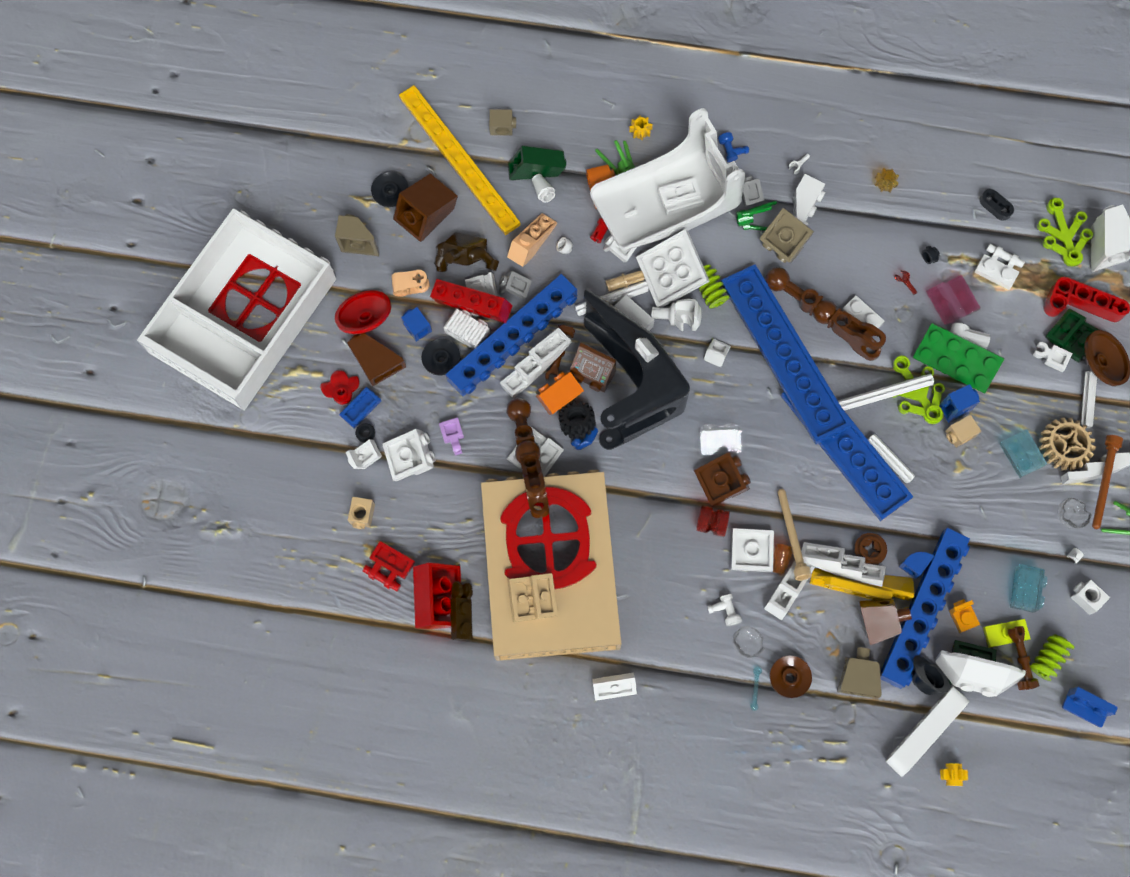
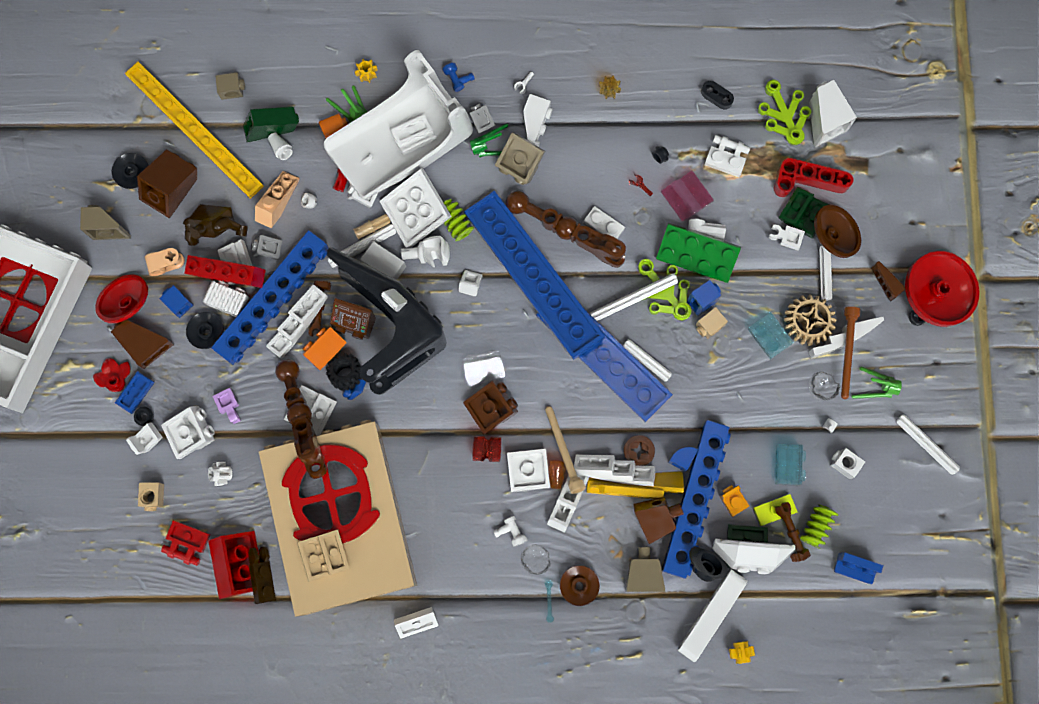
camera: 10 degrees left, 5 degrees up
none -> white gear [208,461,232,486]

